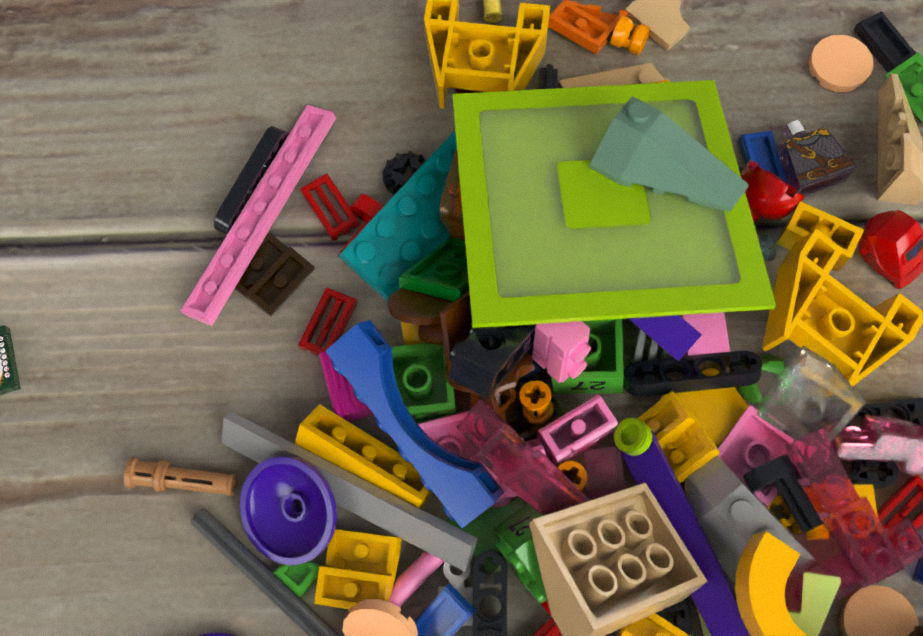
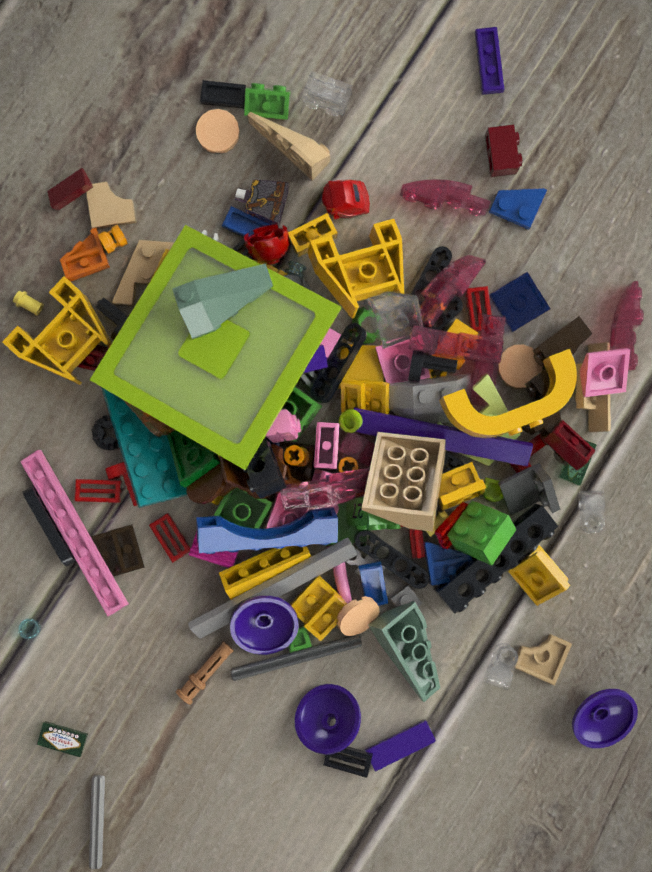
camera: 60 degrees left, 15 degrees up
none -> clear light blue bush [18,619,41,639]

